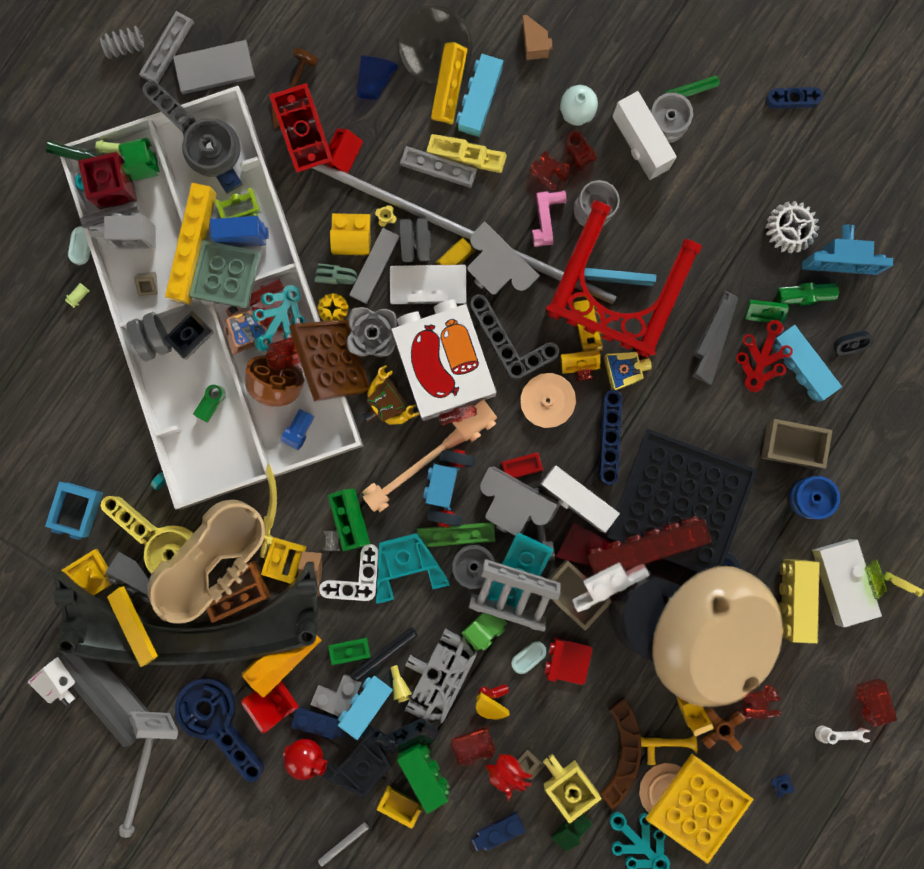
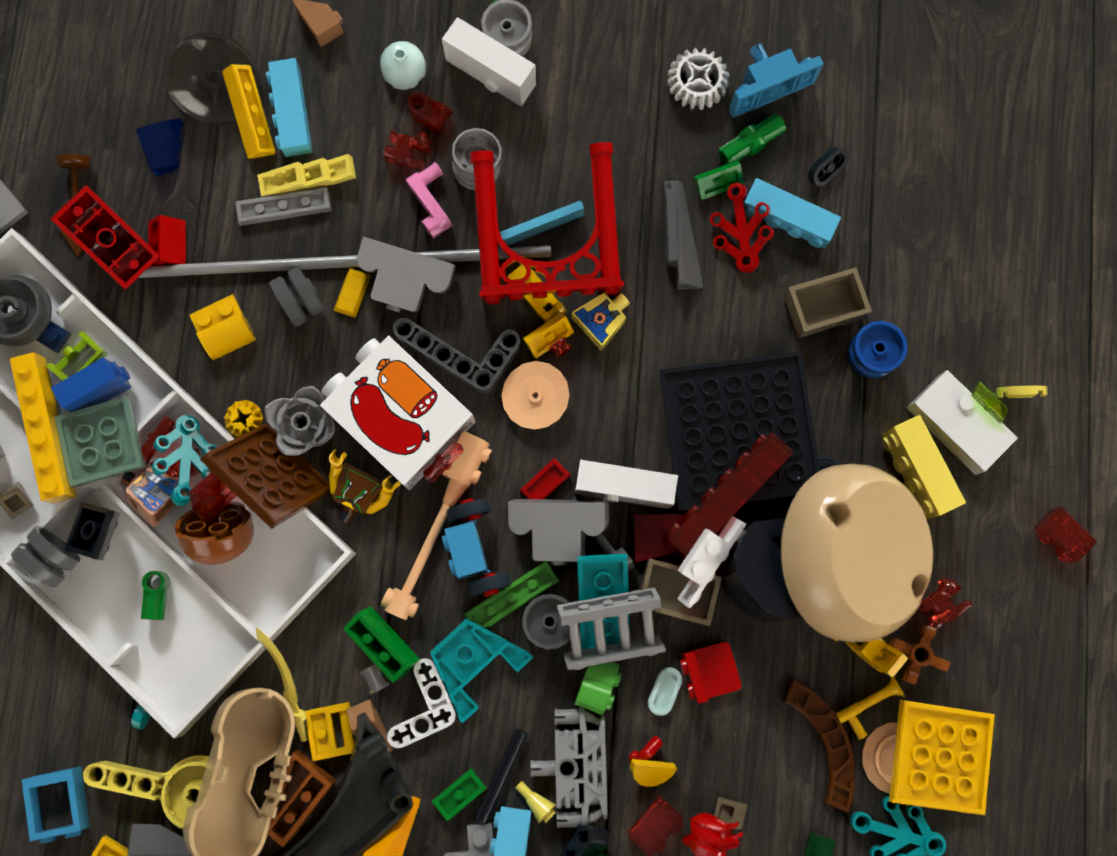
camera: 35 degrees left, 5 degrees down
blue piece [281,409,315,450] -> none
sand green arm [315,263,357,285] -> none
light grey tile [349,228,400,304] -> none
light yellow plate [375,205,397,227] -> none
white bracket [390,265,466,304] -> none
light yellow brick [543,754,601,824] -> none
dark blue beam [598,390,622,485] -> none
dark blue plate [771,774,794,797] -> none
white brick [815,726,870,744] -> none

